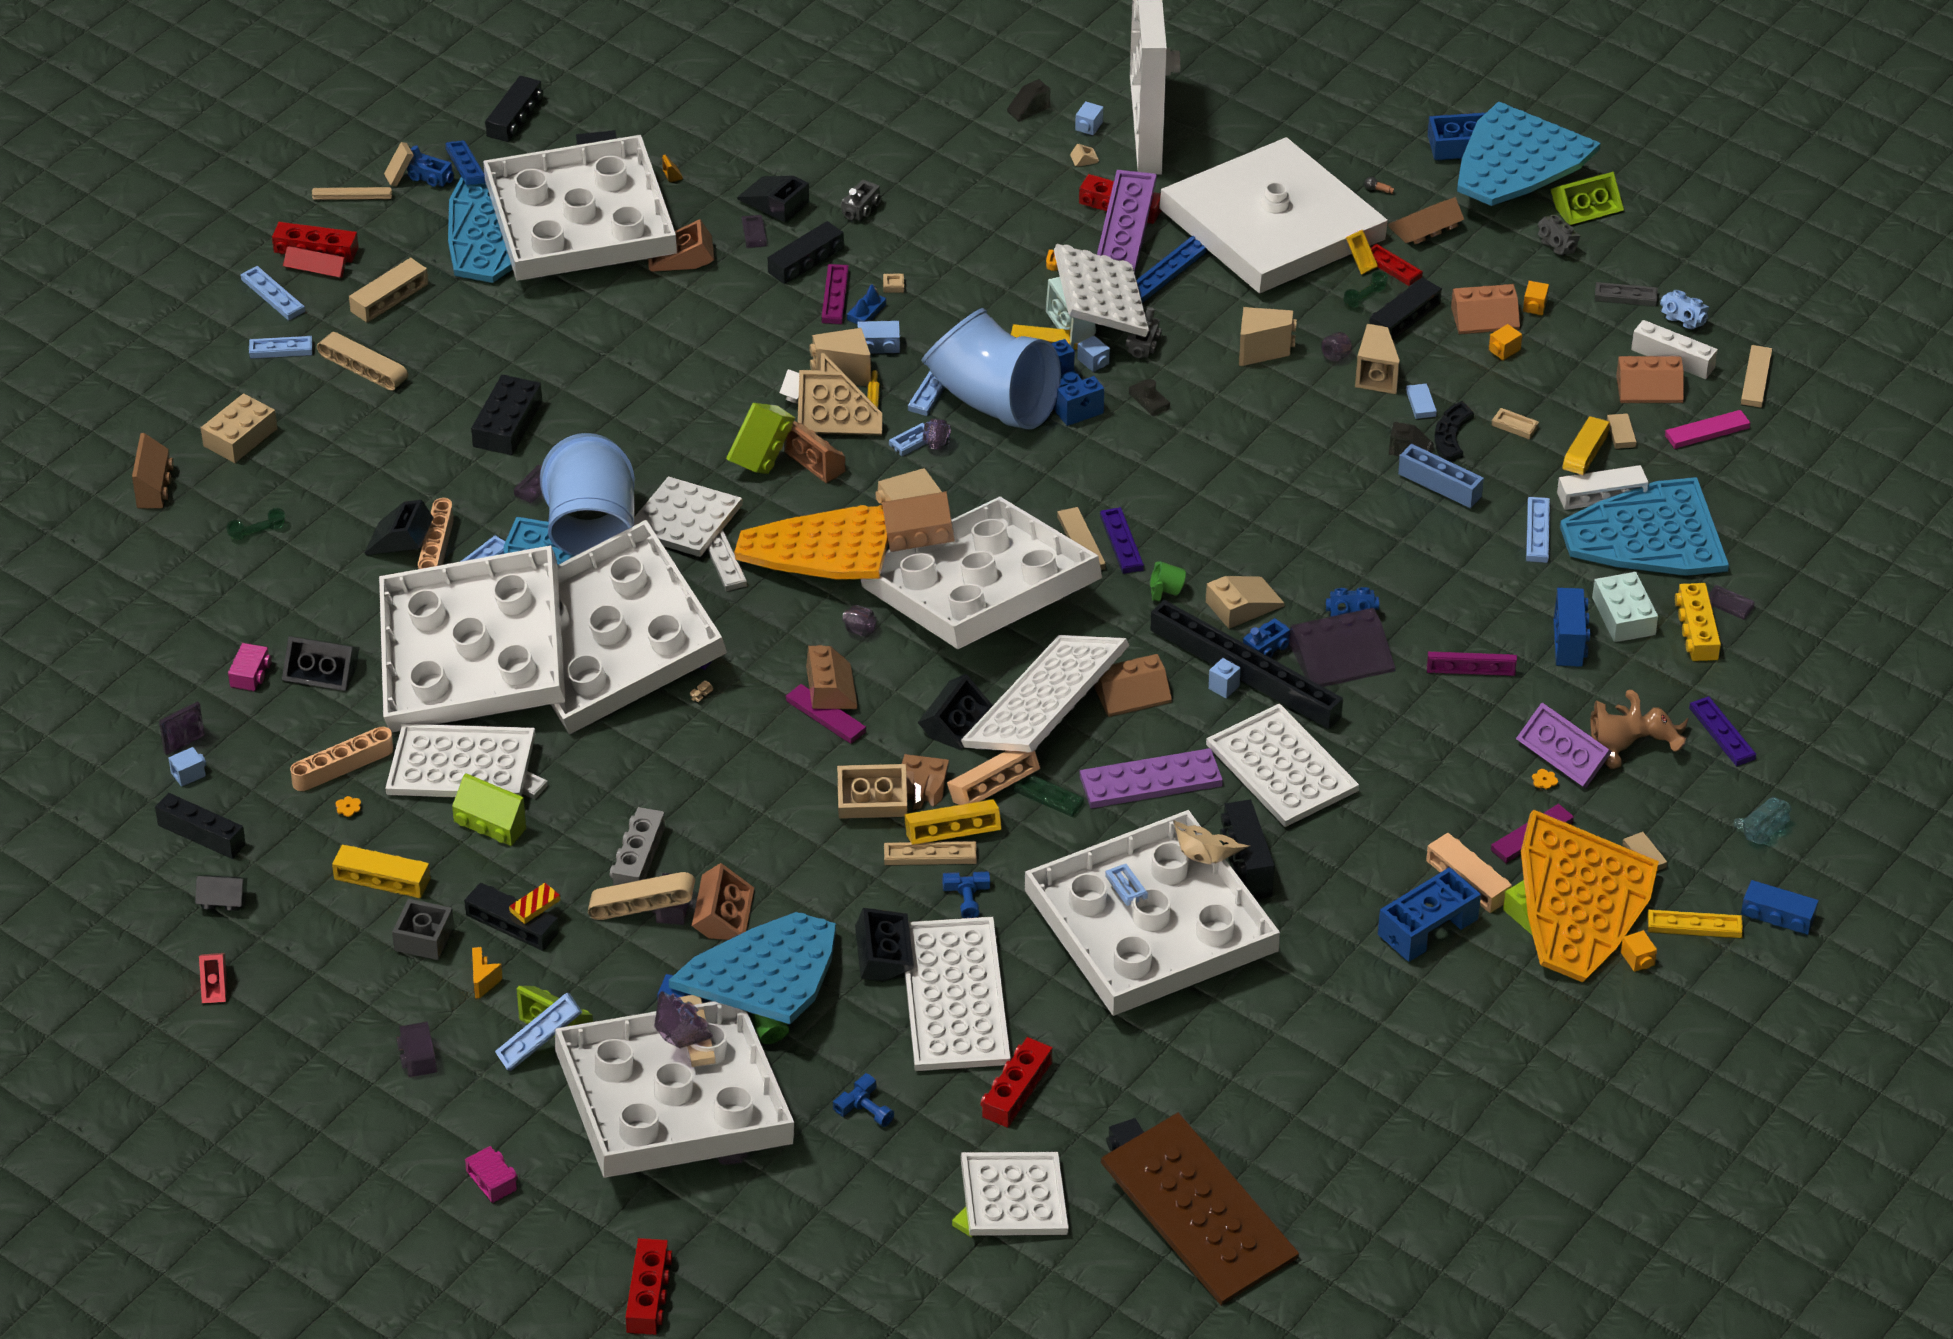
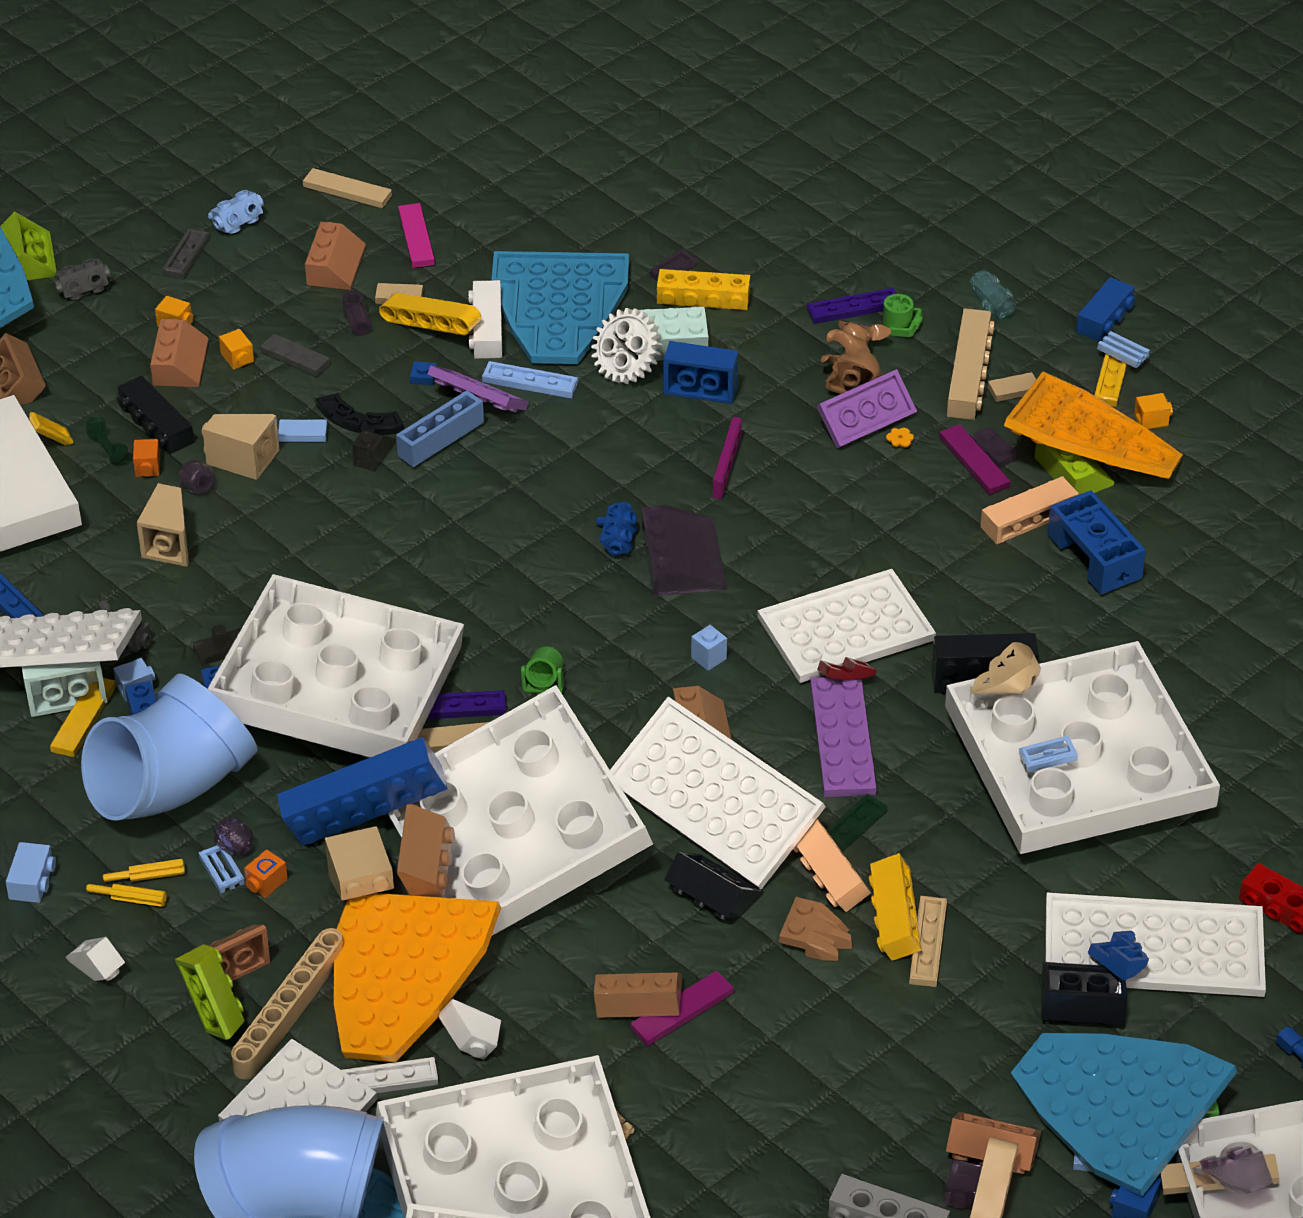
camera: 80 degrees left, 0 degrees up
tan wing [798,353,883,436] -> none
tan slope [809,328,871,386] -> none
tan brick [837,764,907,818] -> none
head [842,605,877,636] -> none
light blue tile [908,371,945,416] -> none
blue bar [942,871,990,919] -> none
black brick [1150,600,1343,729] -> none
tan slope [1206,576,1285,629] -> none
blue brick [1243,618,1290,658] -> none
red tile [1371,244,1423,286] -> none
tan tile [1491,408,1539,440] -> none
white brick [1631,320,1718,379] -> none
none -> yellow axle [103,859,185,882]
none -> orange brick [133,439,160,477]
none -> white piece [208,574,464,757]
none -> tan beam [231,928,343,1080]
none -> orange brick [244,849,288,898]
none -> flat silver tile [260,333,330,377]
none -> blue brick [277,737,448,846]
none -> clear purple piece [343,290,371,336]
none -> blue plate [410,361,437,386]
none -> medium lavender plate [427,365,529,412]
none -> white slope [439,999,501,1060]
none -> white gear [591,308,662,384]
none -> dark red slope [817,657,877,680]
none -> bright green piece [882,294,923,337]
none -> tan brick [947,308,995,420]
none -> blue slope [1088,930,1149,980]
none -> light blue tile [1097,331,1150,368]

